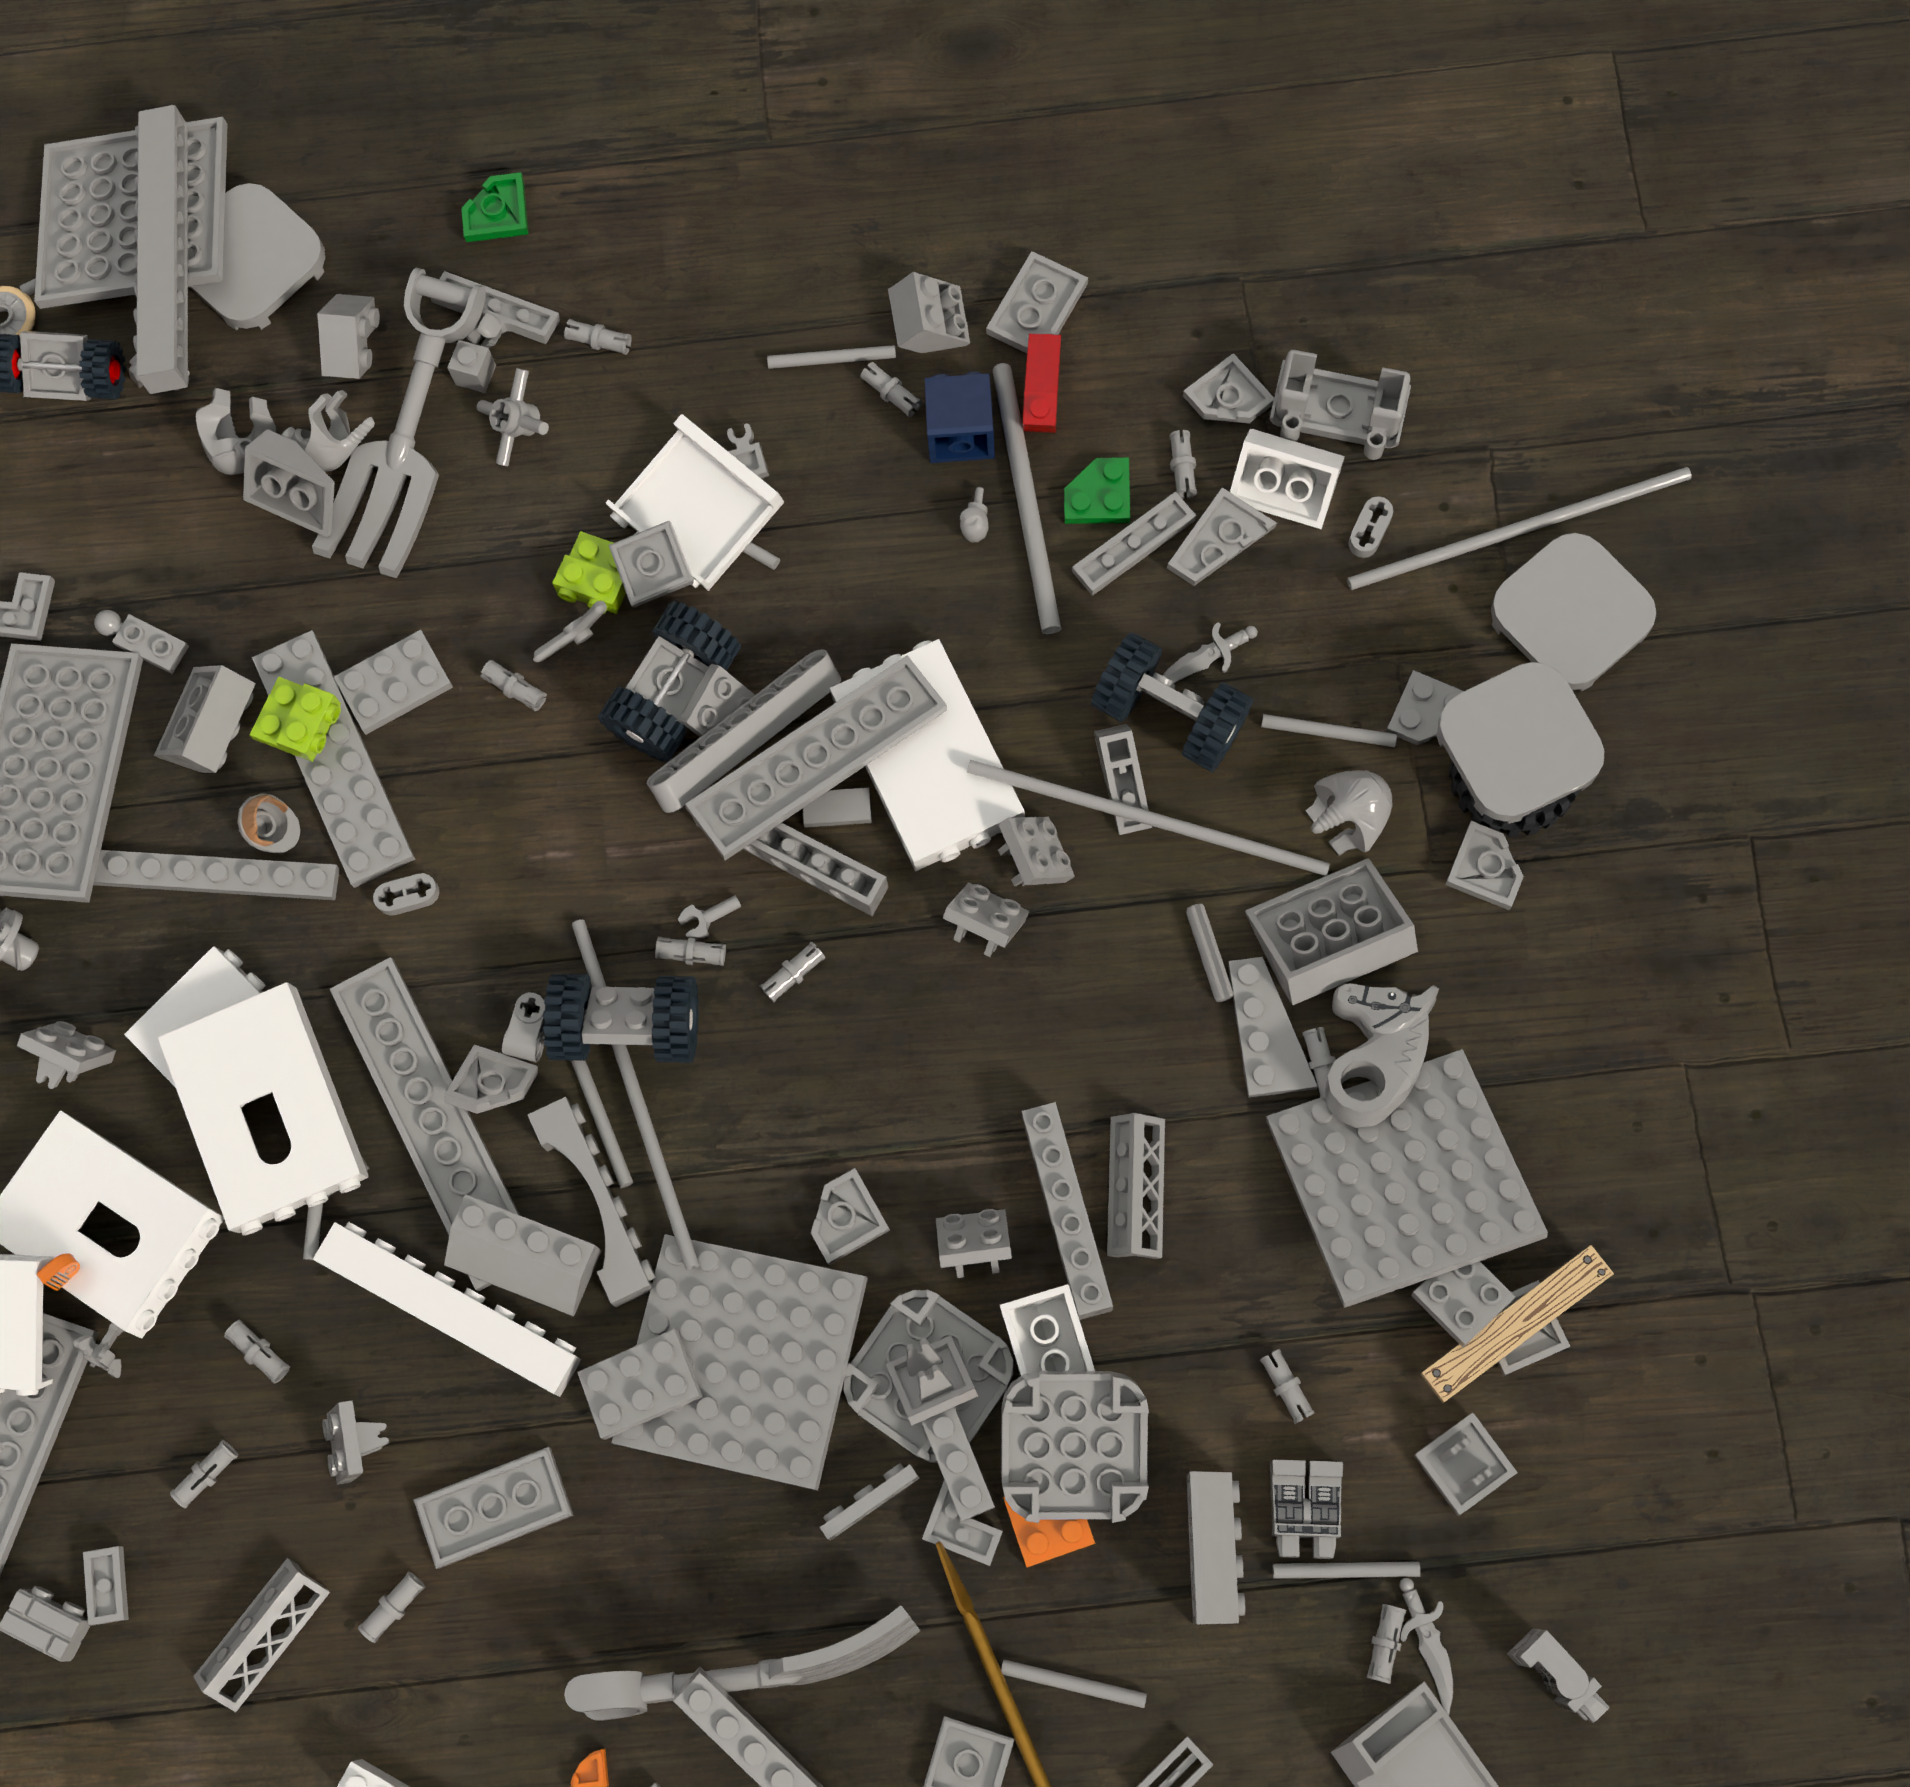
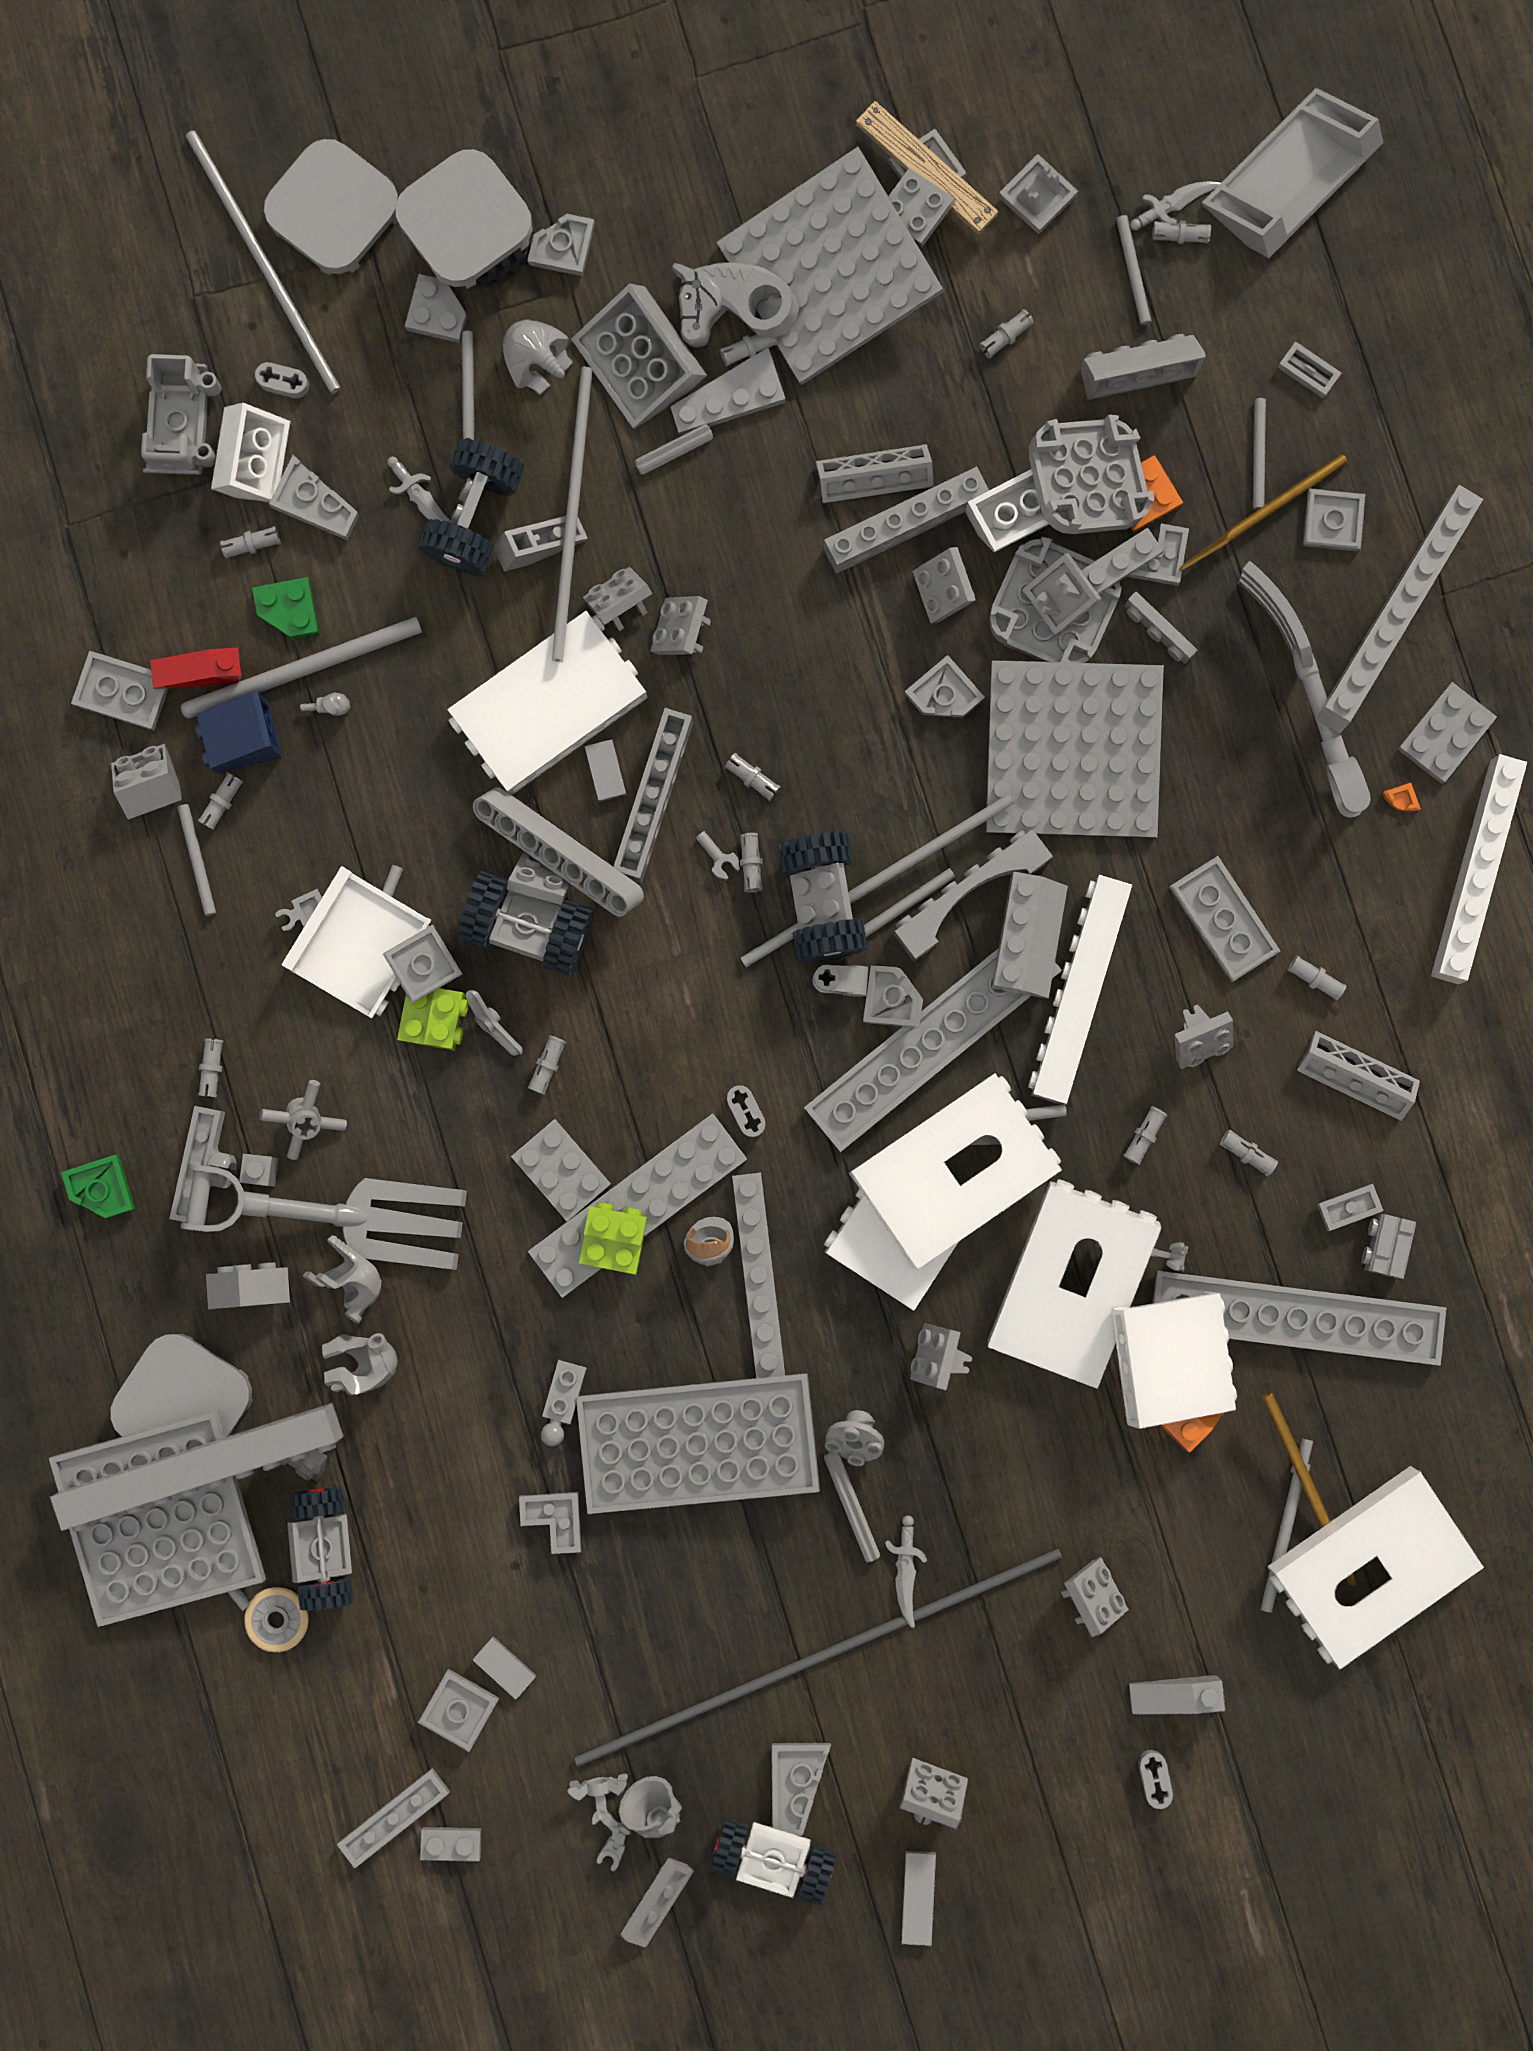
camera: 105 degrees left, 10 degrees up
orange tile [36,1253,80,1291] -> none
light grey slope [154,665,256,773] -> none
light grey slope [243,429,335,538] -> none
light grey plate [577,1329,702,1440] -> none
light grey plate [685,655,947,860] -> none
light grey plate [1072,492,1196,596] -> none
light grey plate [1183,353,1274,423] -> none
light grey hips [1270,1460,1343,1559] -> none
light grey hips [1507,1628,1609,1723] -> none

